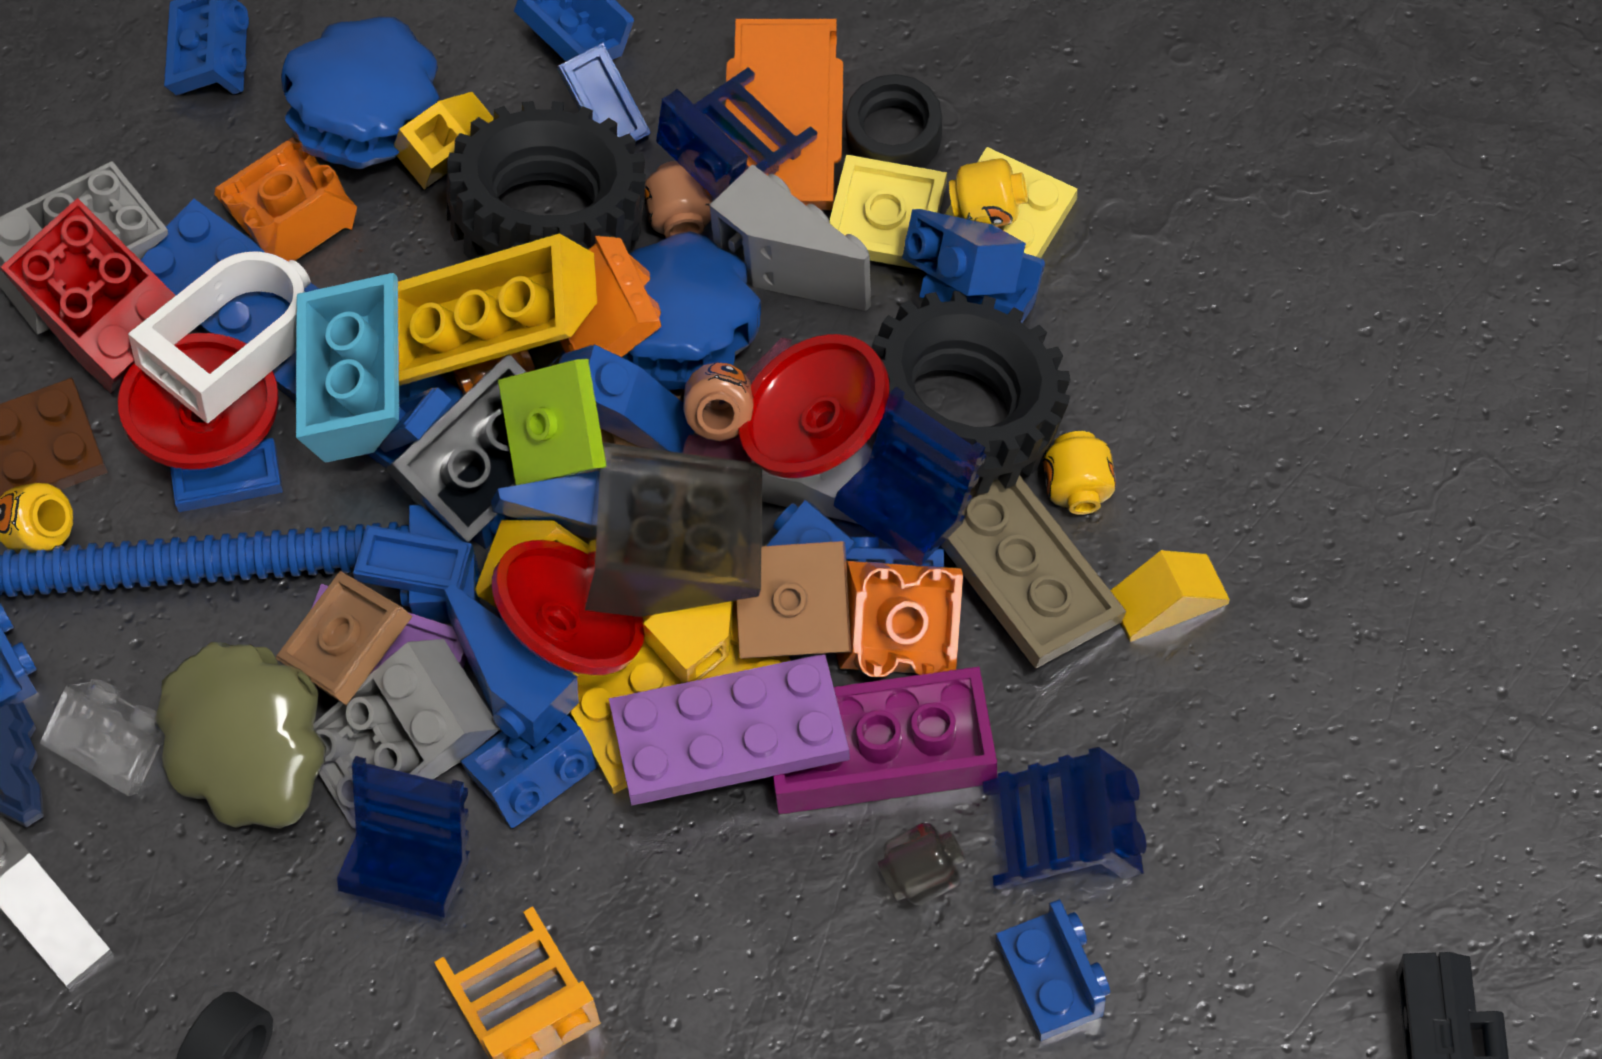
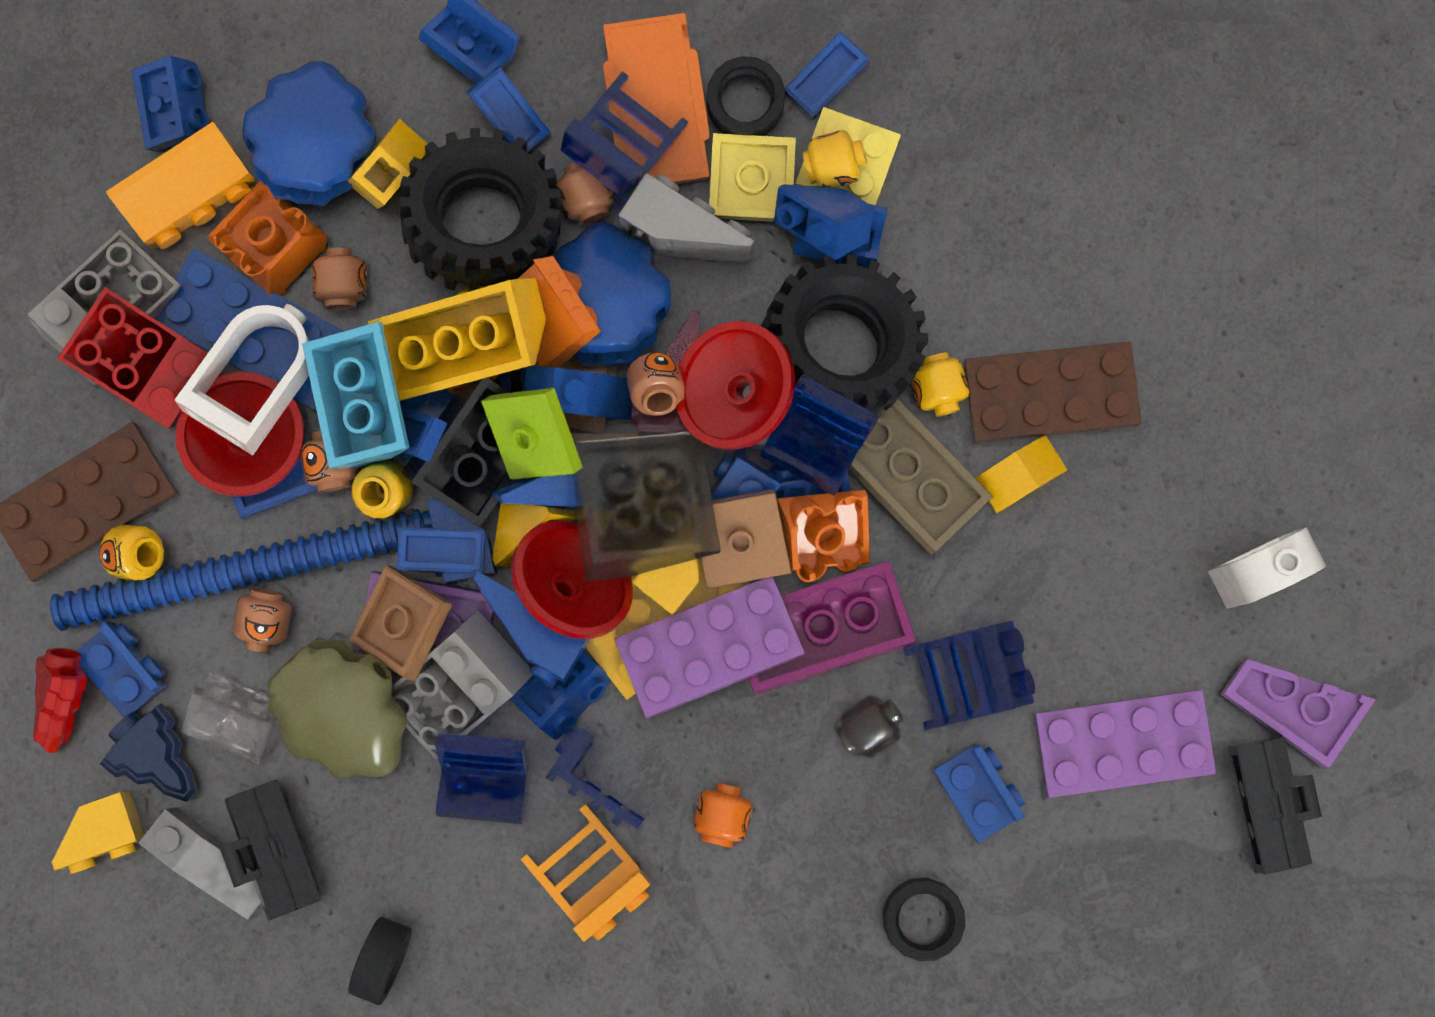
camera: 15 degrees left, 20 degrees up
none -> light orange slope [106,122,257,251]
none -> black piece [219,779,321,921]
none -> nougat head [232,588,292,652]
none -> nougat head [300,430,359,493]
none -> nougat head [312,247,367,310]
none -> yellow head [352,461,413,518]
none -> clear blue plate [546,726,645,829]
none -> orange head [693,782,753,848]
none -> blue tile [785,31,870,120]
none -> reddish brown plate [964,341,1141,443]
none -> medium lavender plate [1034,690,1216,798]
none -> white window [1208,527,1326,609]
none -> medium lavender wing [1220,659,1376,769]

